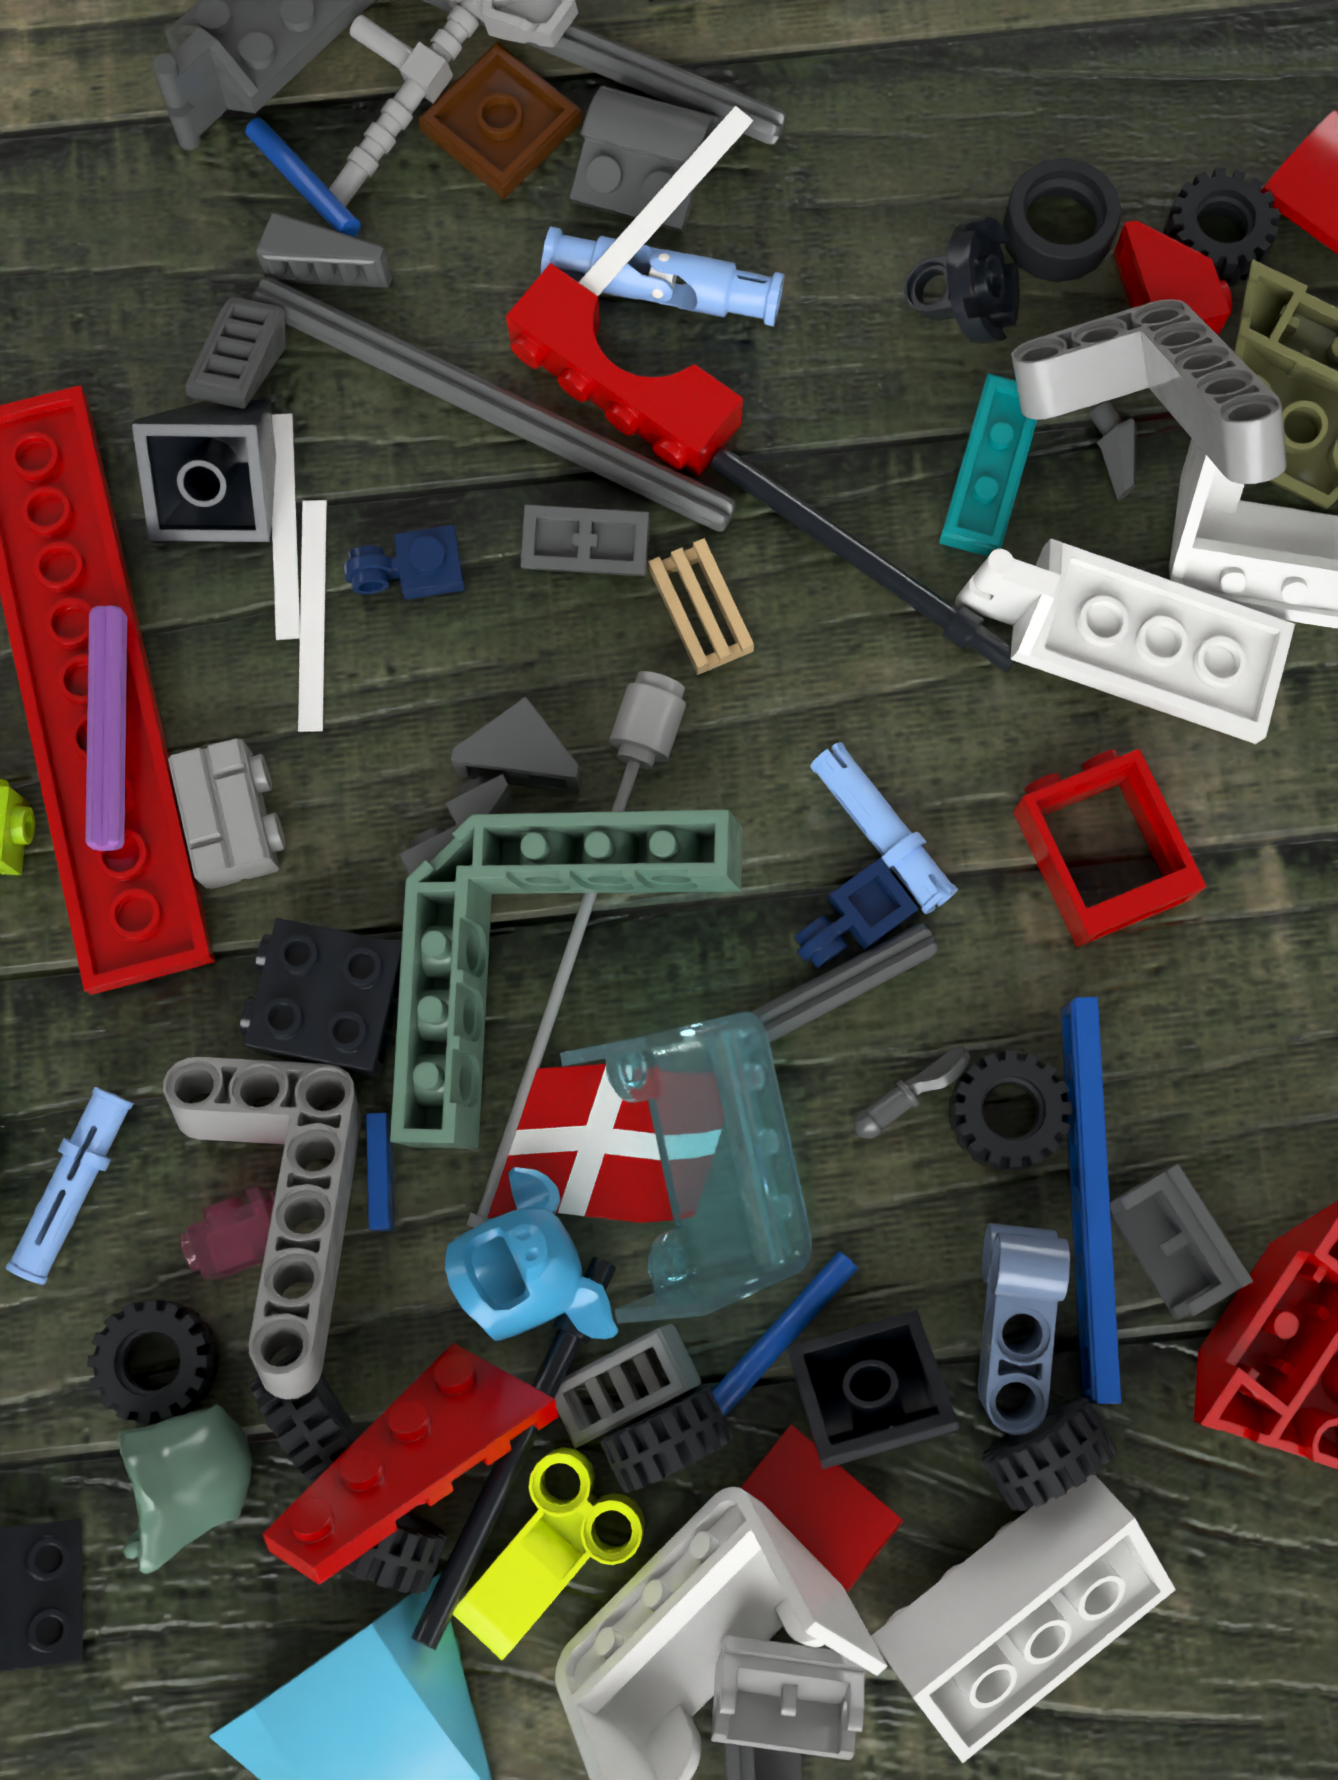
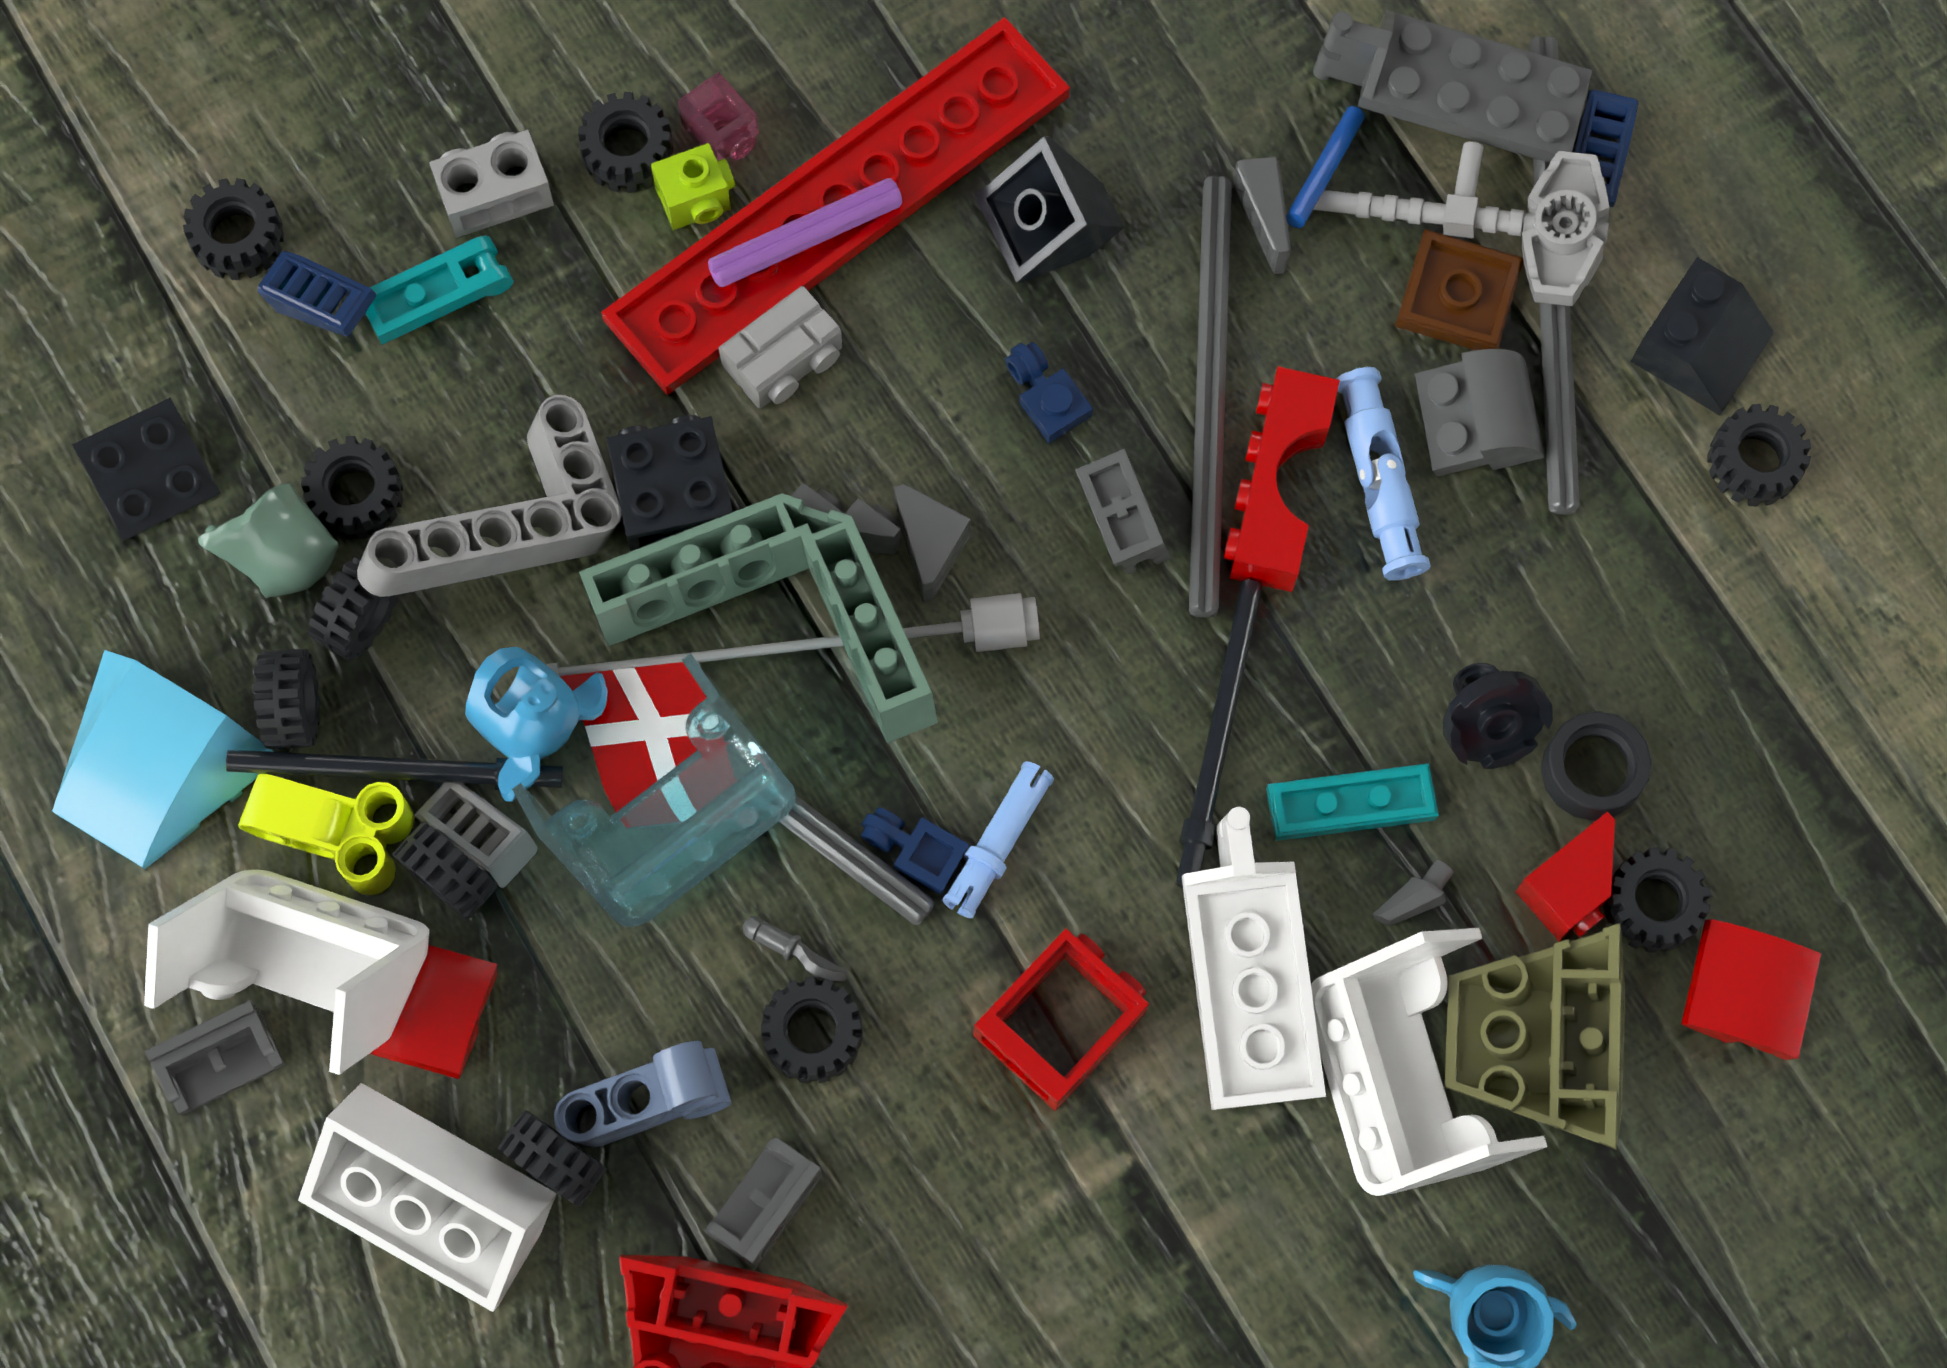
camera: 60 degrees right, 5 degrees down
light blue pin [5,1087,133,1285] -> none
clear pink brick [180,1186,275,1280] -> none
dark grey slope [185,297,286,409] -> none
red wing [263,1343,559,1585] -> none
white sticker [272,413,300,640] -> none
white sticker [298,500,327,732] -> none
blue piece [366,1113,395,1232] -> none
white sticker [579,106,754,296] -> none
tan tile [648,538,754,675] -> none
light grey hinge [711,1635,865,1760] -> none
blue bar [712,1251,858,1418] -> none
black slope [787,1309,959,1469] -> none
light grey beam [1011,299,1287,484] -> none
blue tile [1061,997,1121,1404] -> none

